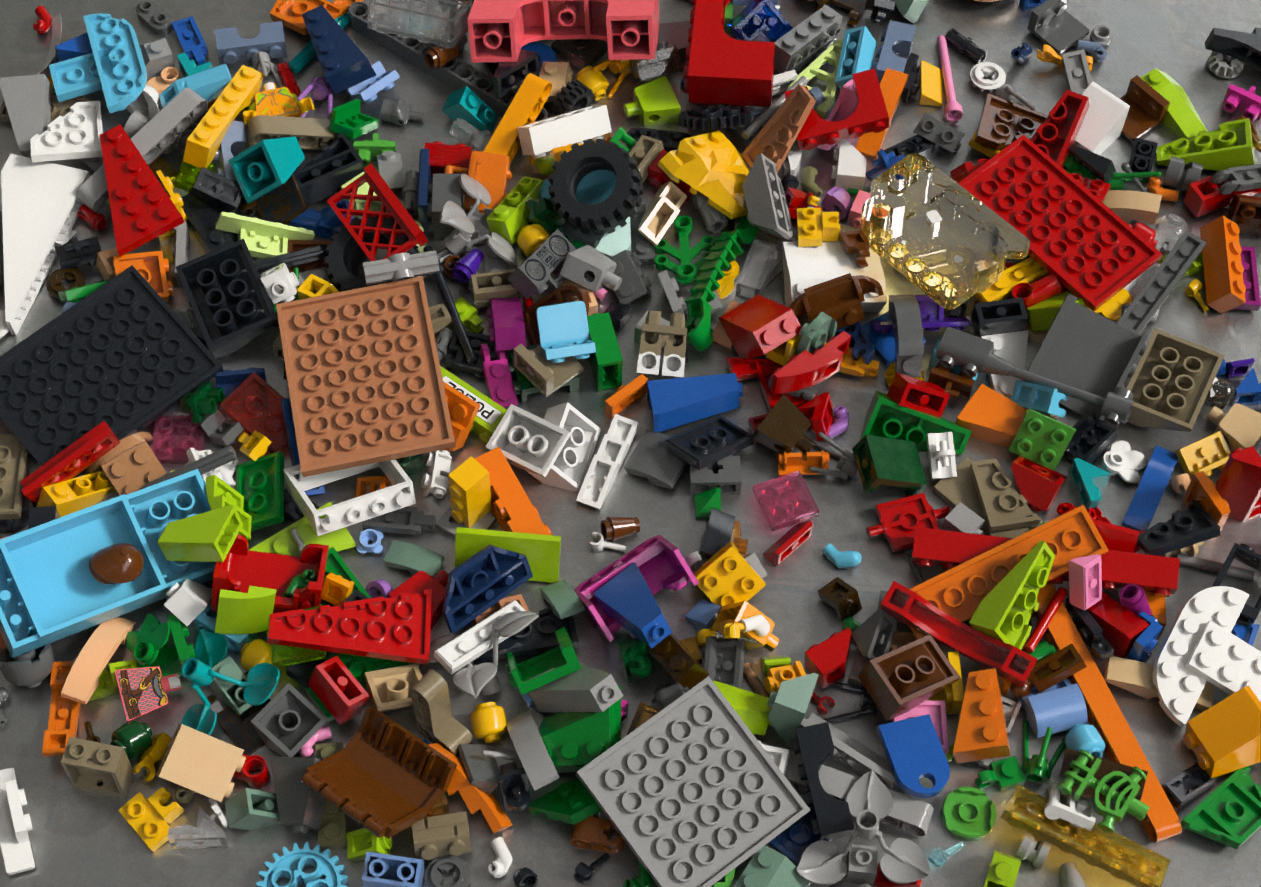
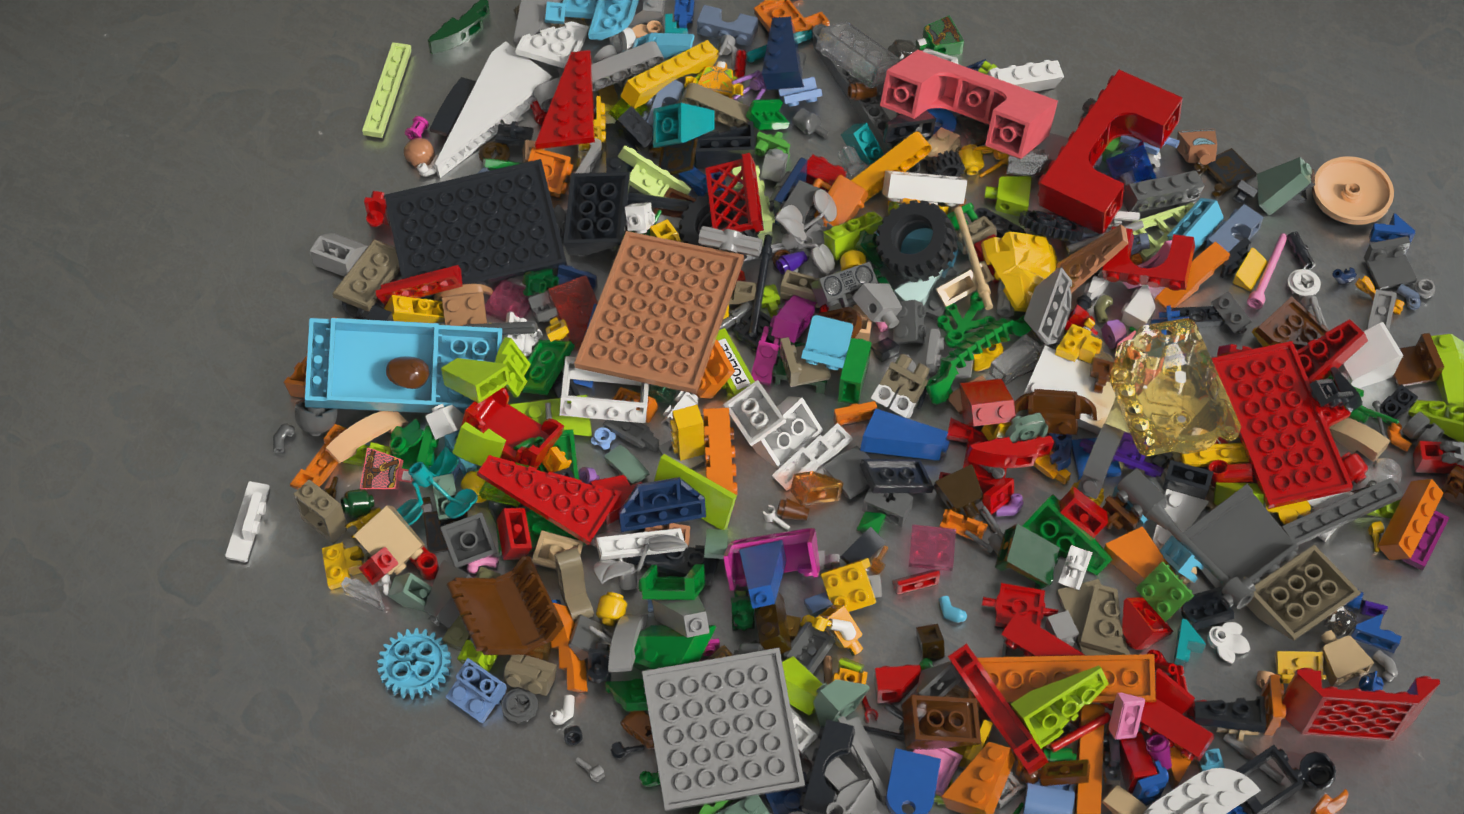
camera: 30 degrees right, 0 degrees up
blue slope [1121,445,1178,531] -> none
none -> red bracket [359,547,398,585]
none -> medium azure tile [545,2,566,24]
none -> clear orange slope [790,471,844,506]
none -> tan bar [954,207,993,310]
none -> medium azure tile [1196,748,1225,772]
none -> black bracket [1309,379,1354,408]

